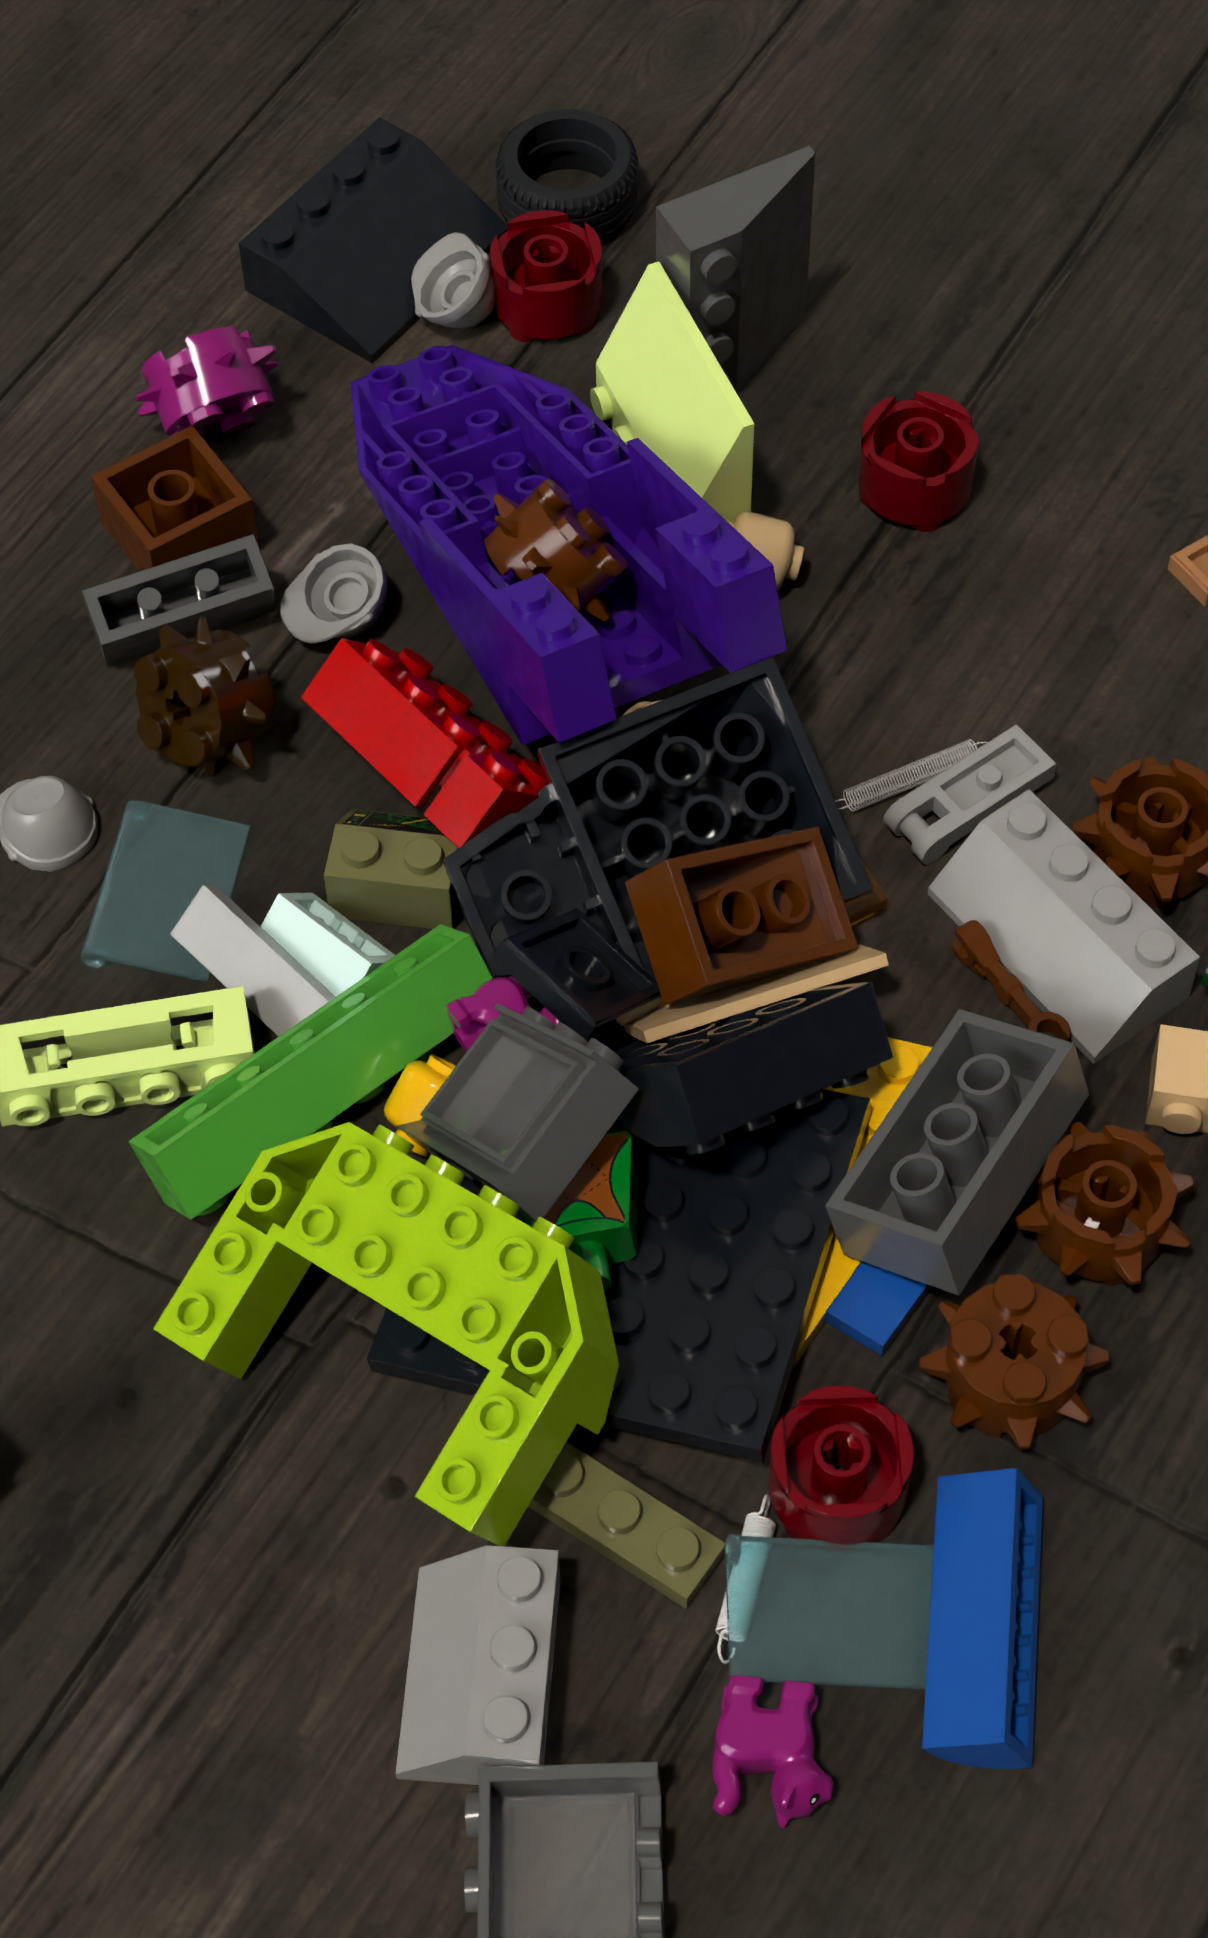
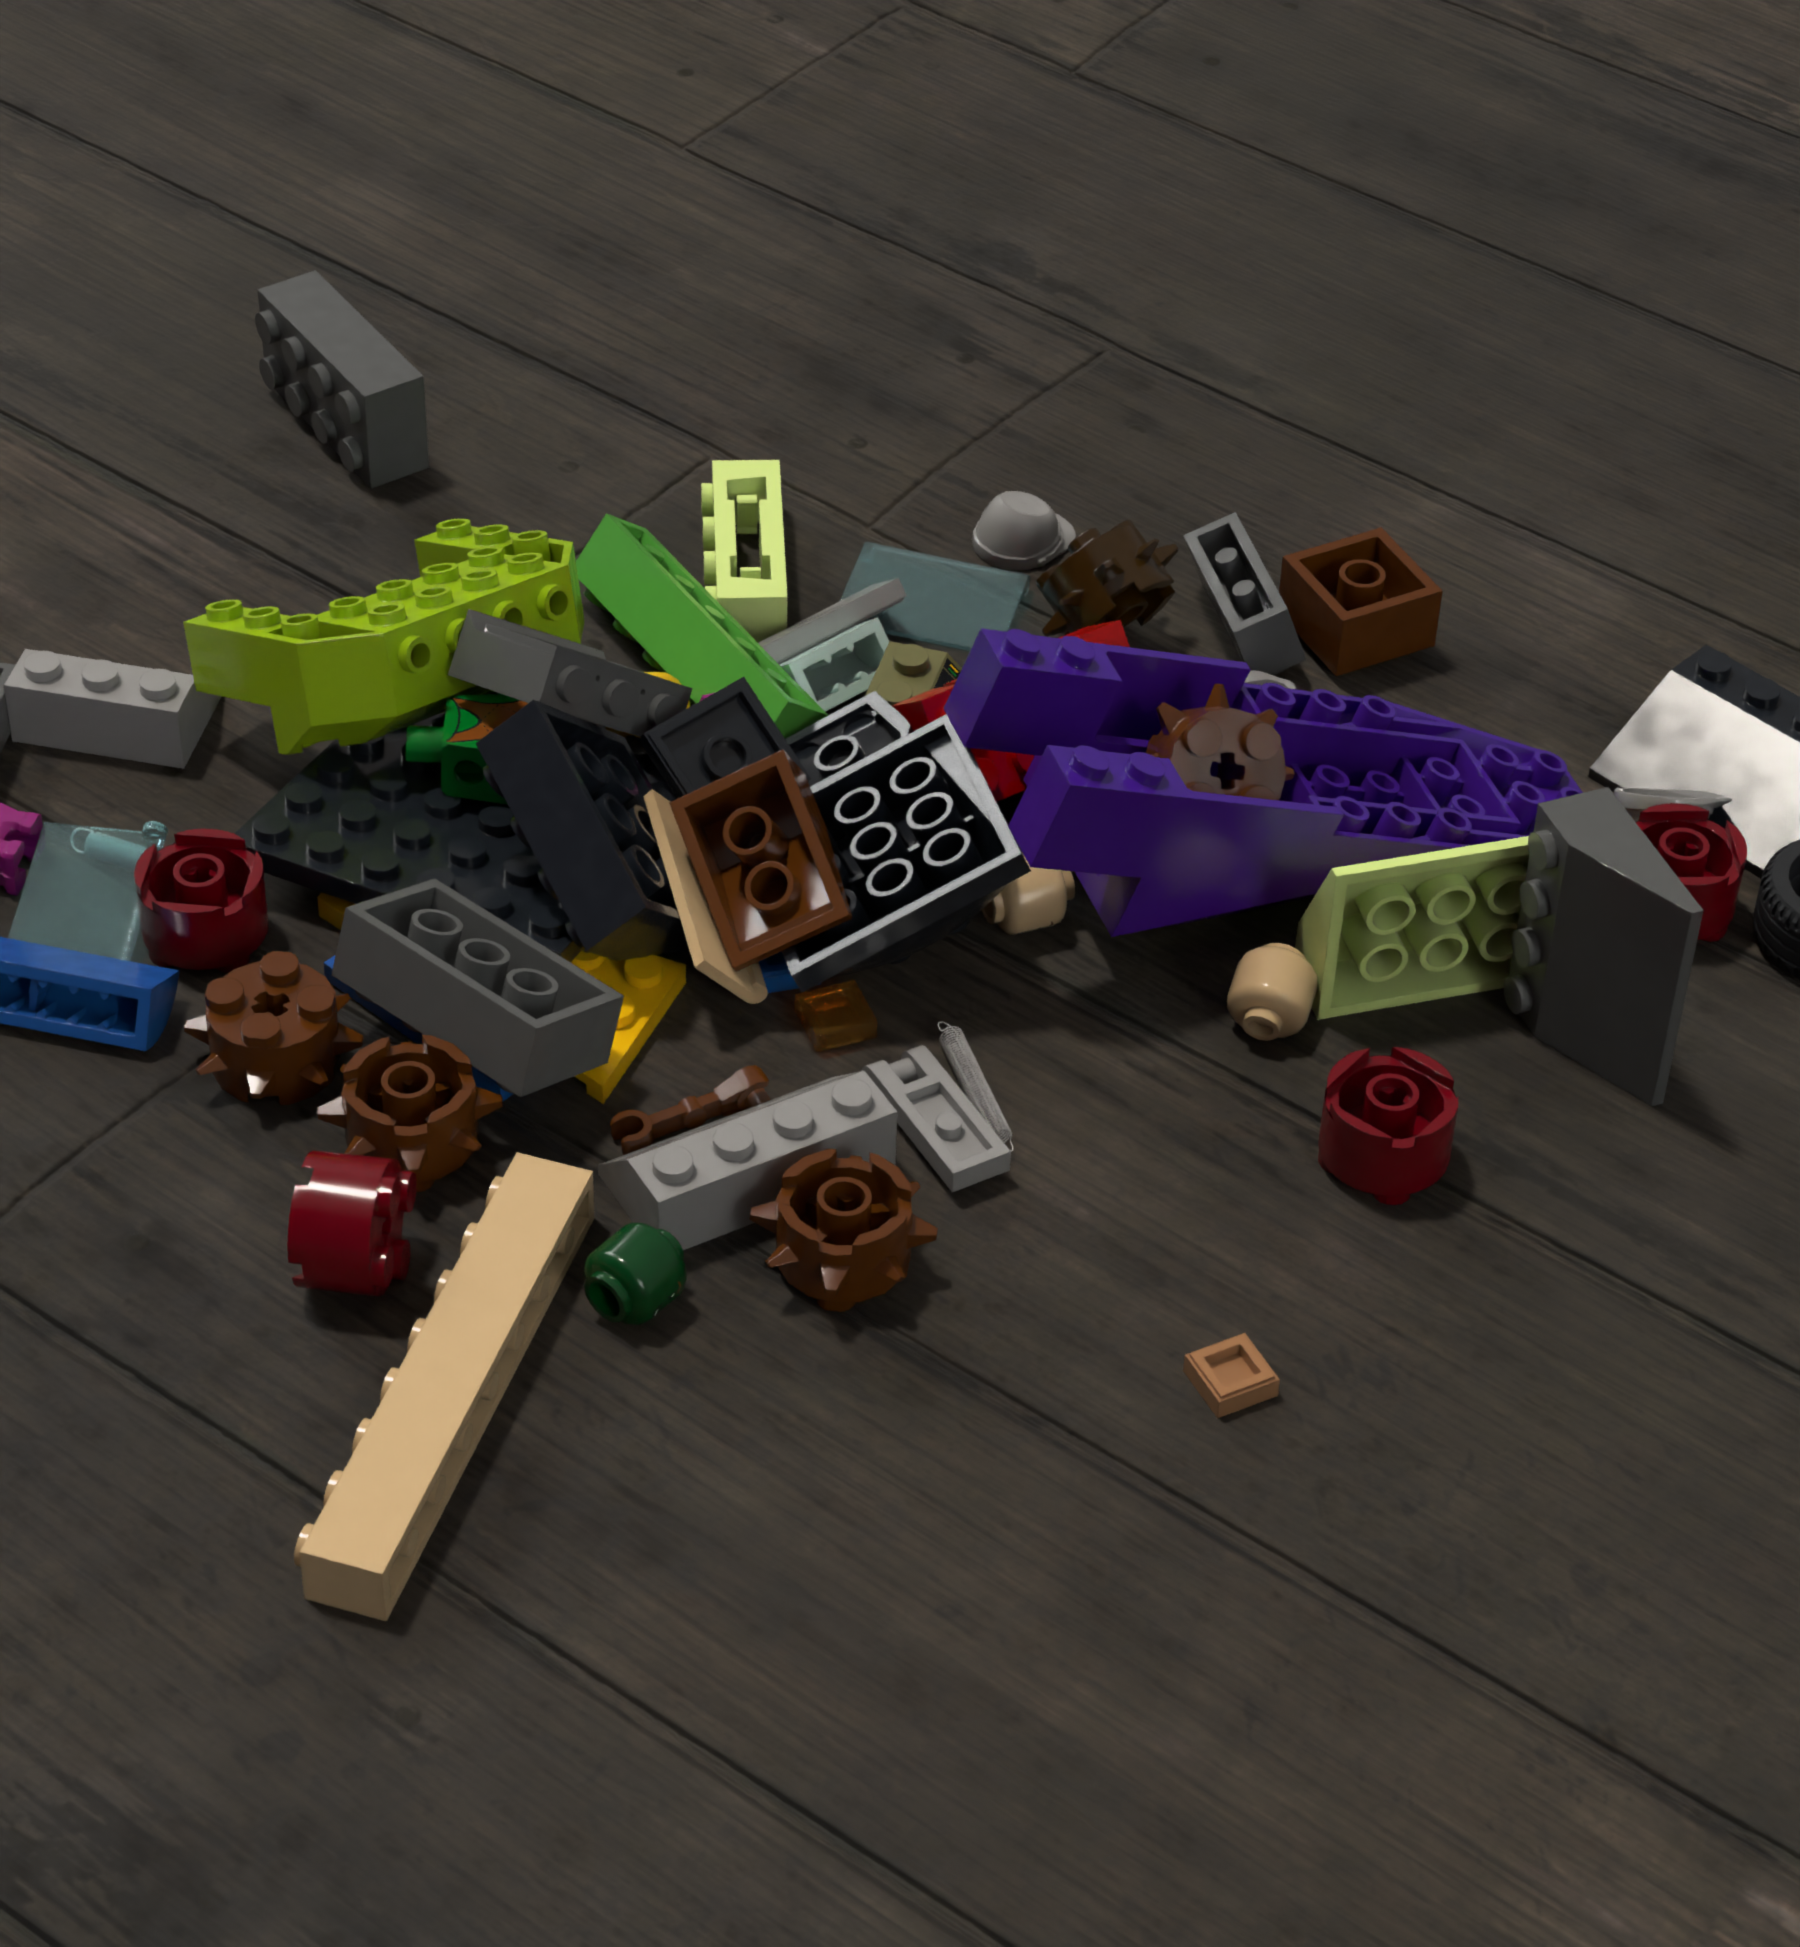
camera: 95 degrees right, 15 degrees down
magenta brick [135,326,277,439] -> none
olive plate [528,1442,727,1609] -> none

